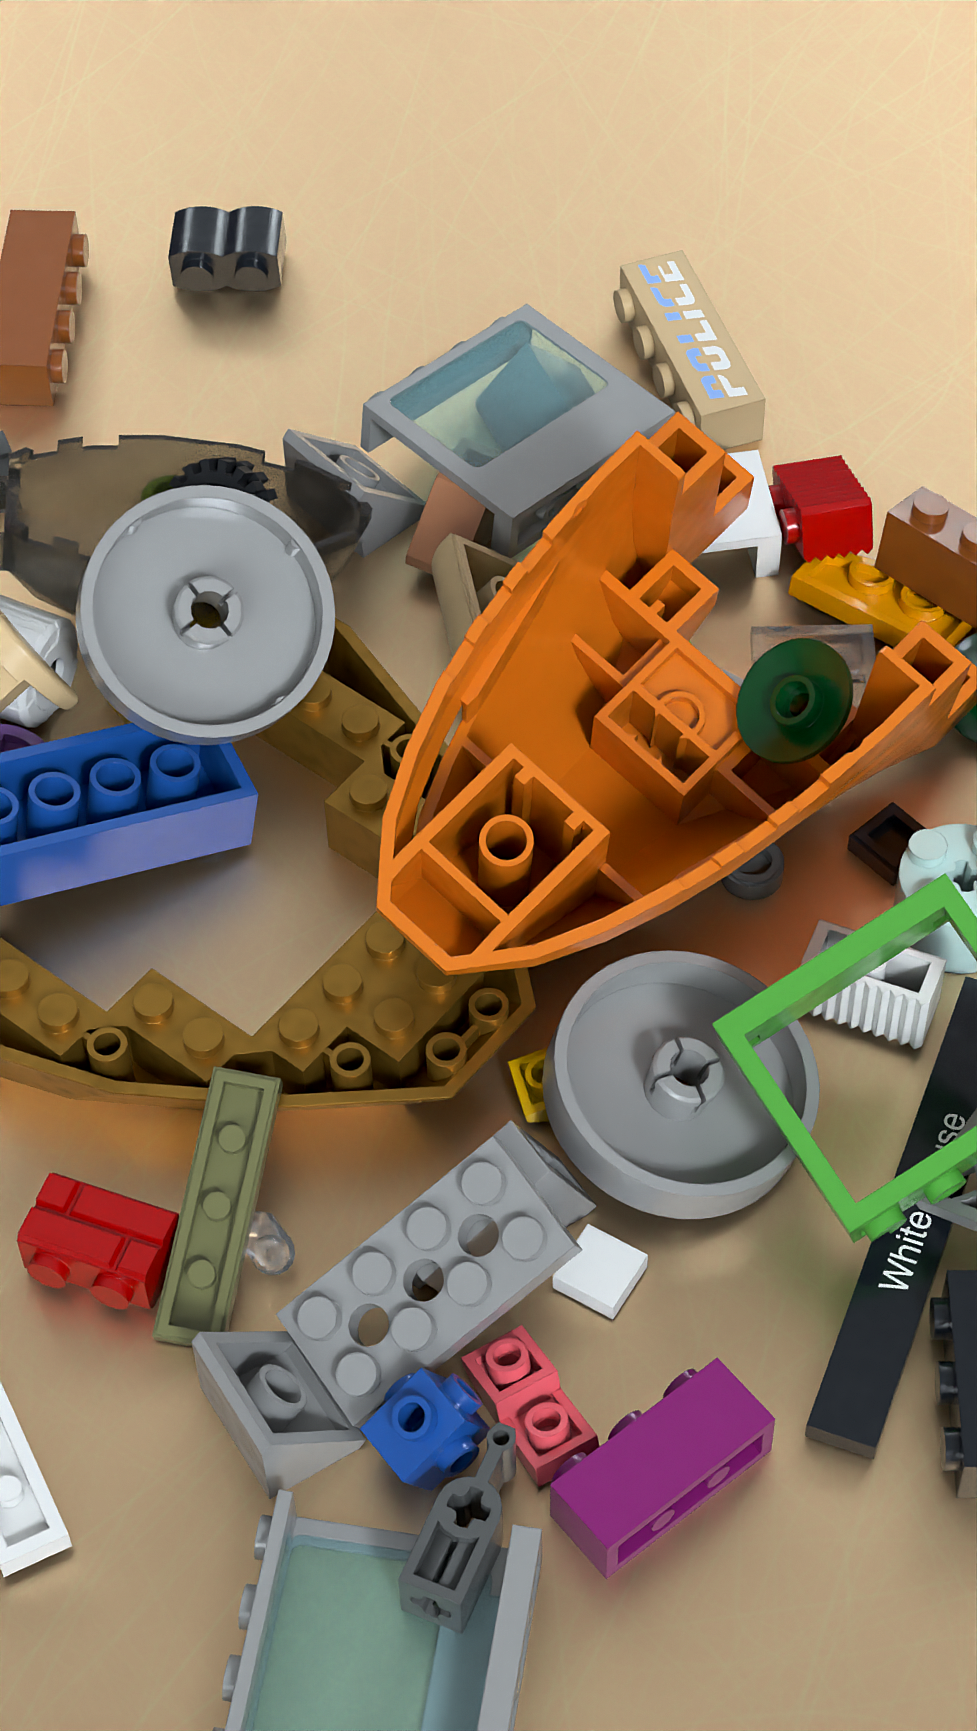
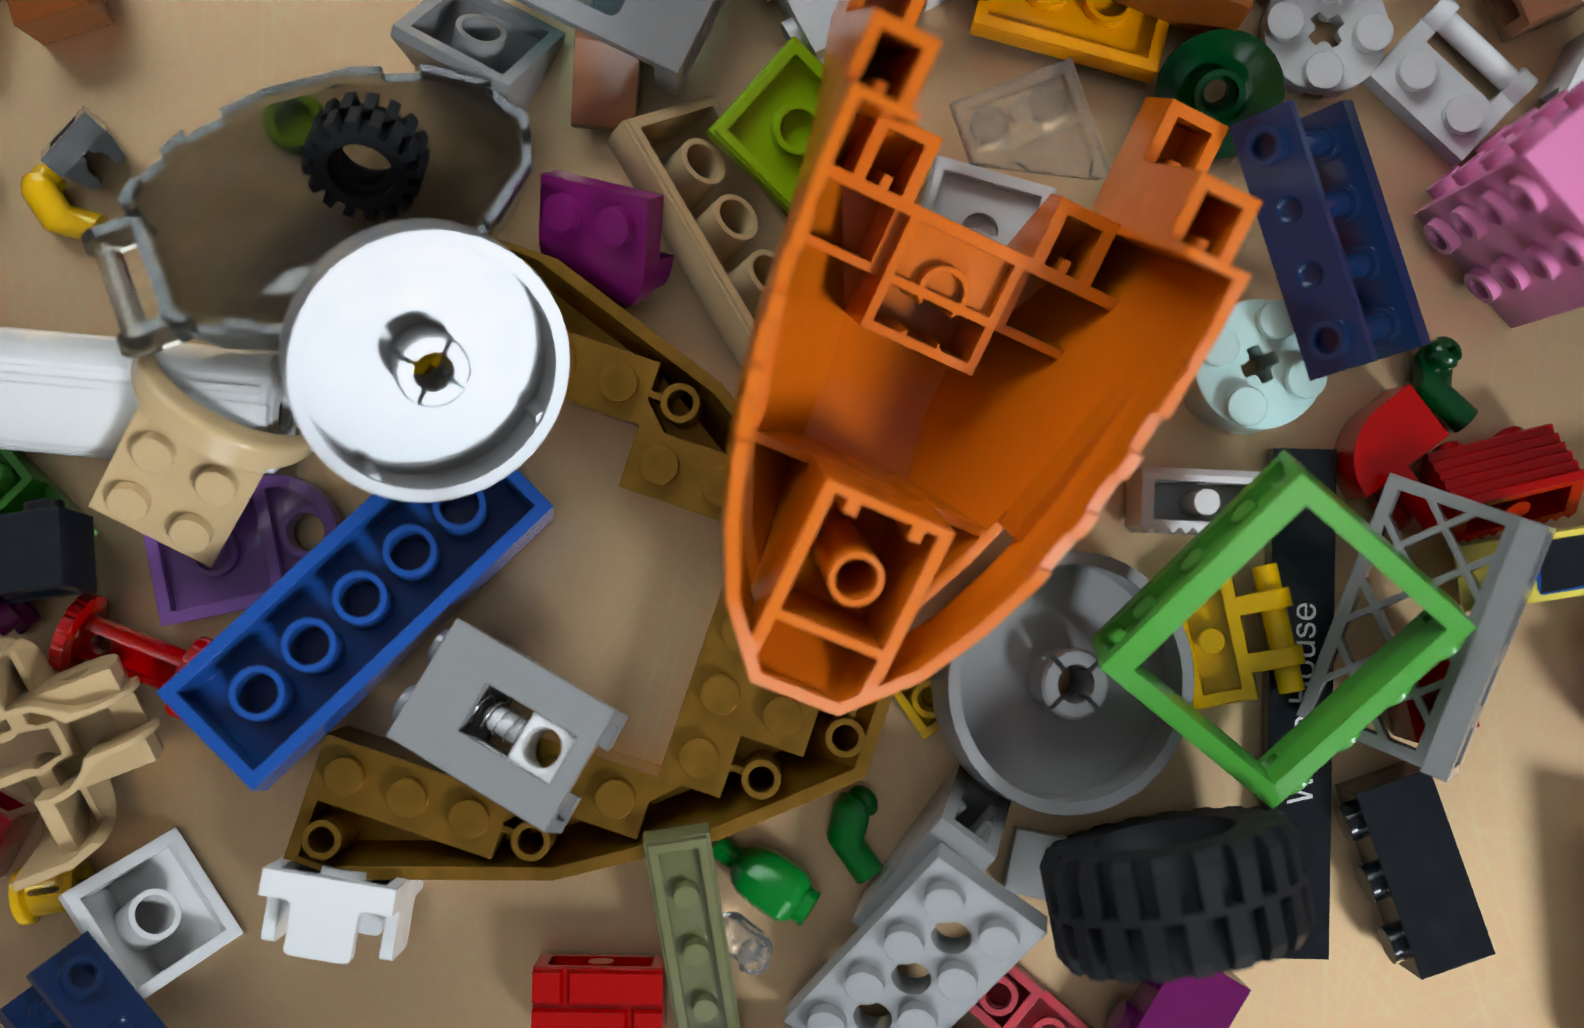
camera: 15 degrees left, 35 degrees up
dark green dish [736,638,853,764] -> none
none -> light grey brick [386,618,629,833]
none -> magenta slope [539,170,674,308]
none -> green plant [713,837,822,926]
none -> green arm [827,785,883,884]
none -> black tyre [1039,806,1316,984]
none -> yellow plate [1182,563,1306,709]

